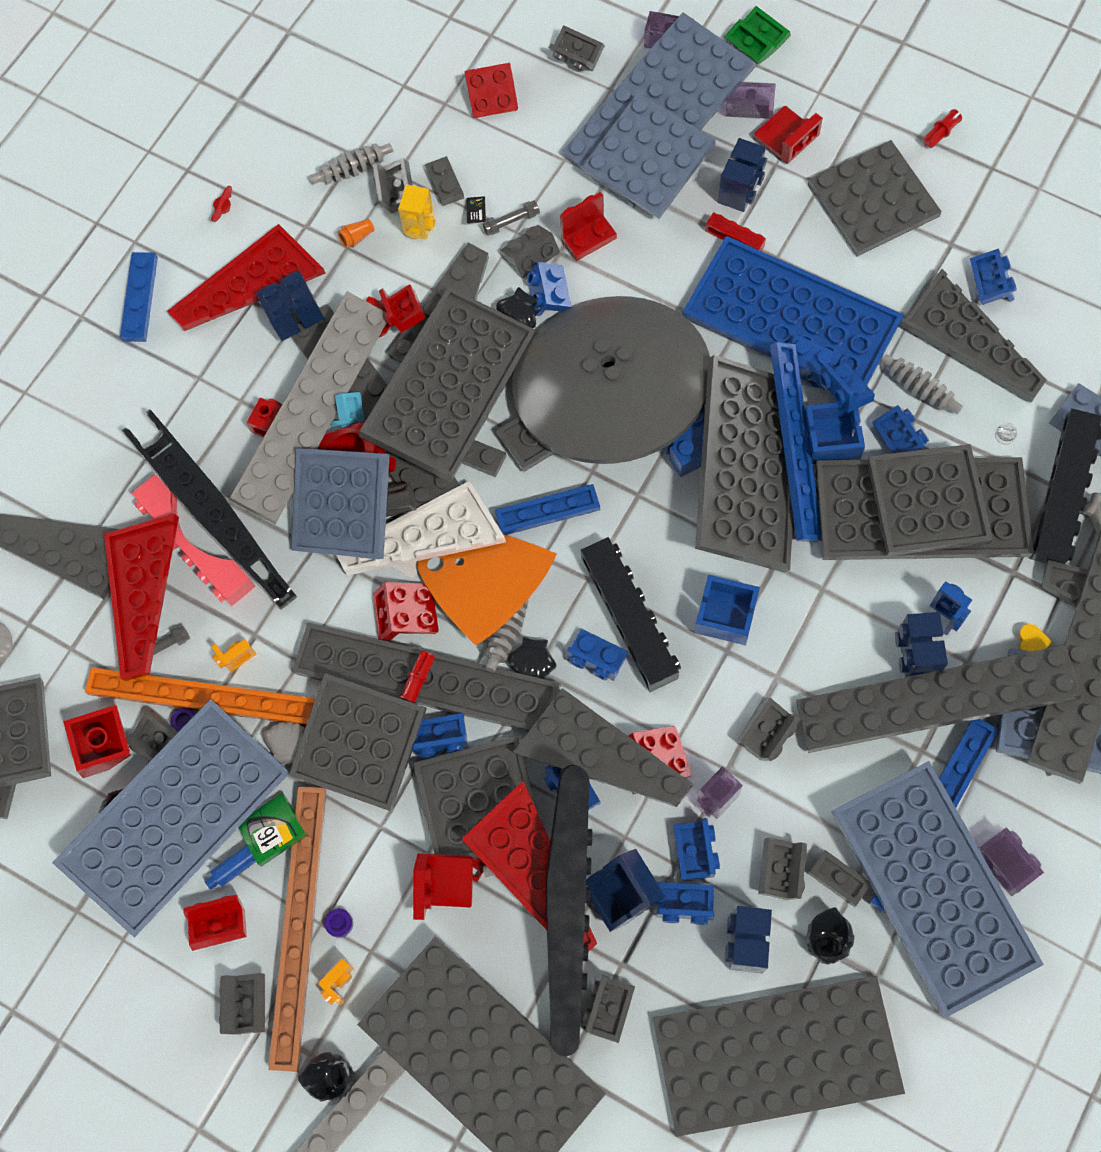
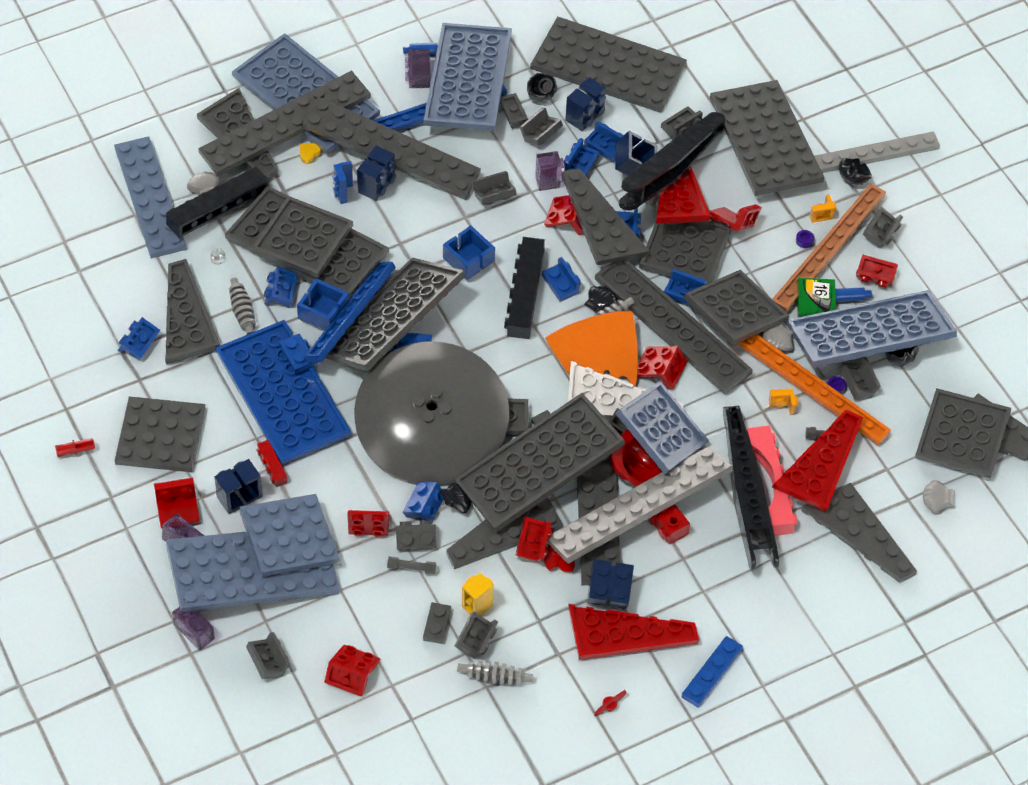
camera: 155 degrees left, 15 degrees down
red slope [63,705,131,778] -> none
medium azure bracket [330,392,365,429] -> none
orange cone [337,218,375,248] -> none
red axle [399,650,435,703] -> none
black sticker [466,196,486,224] -> none
blue plate [495,484,600,535] -> none
green slope [724,6,791,64] -> none
blue bracket [819,362,875,412] -> none
none -> blue cylinder [403,43,438,56]

